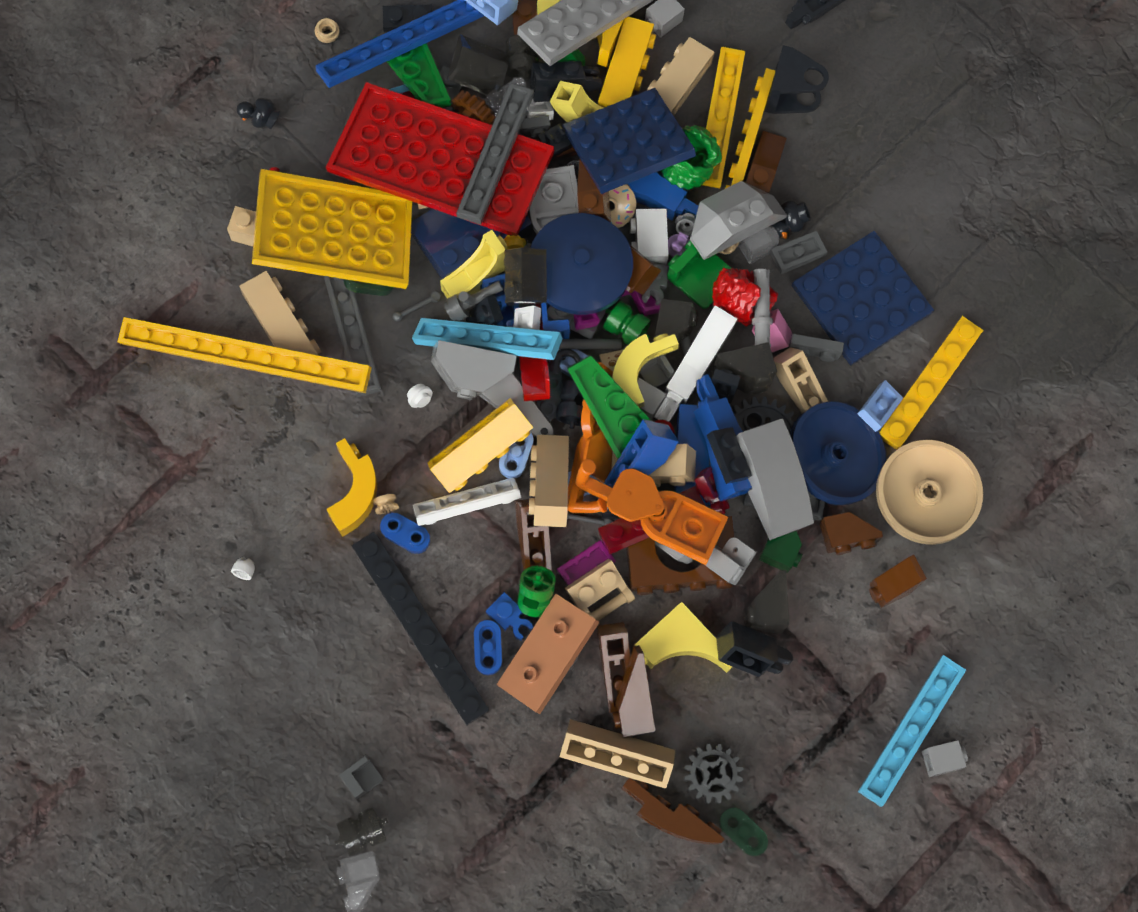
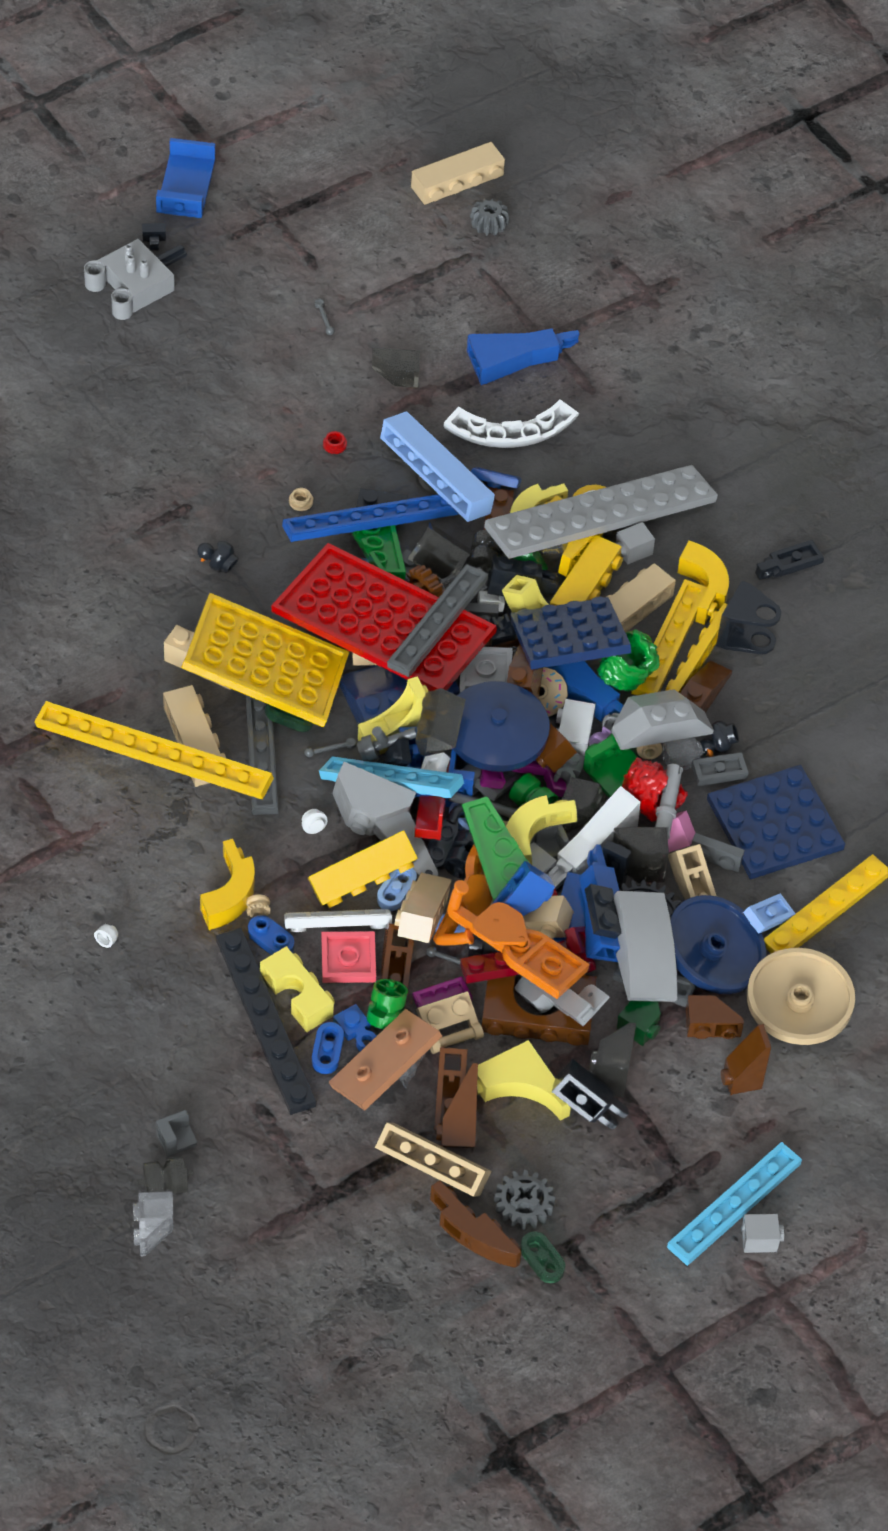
camera: 15 degrees right, 20 degrees down
none -> light yellow arch [260,946,335,1032]
none -> coral plate [321,931,376,983]
none -> yellow arch [677,541,729,625]

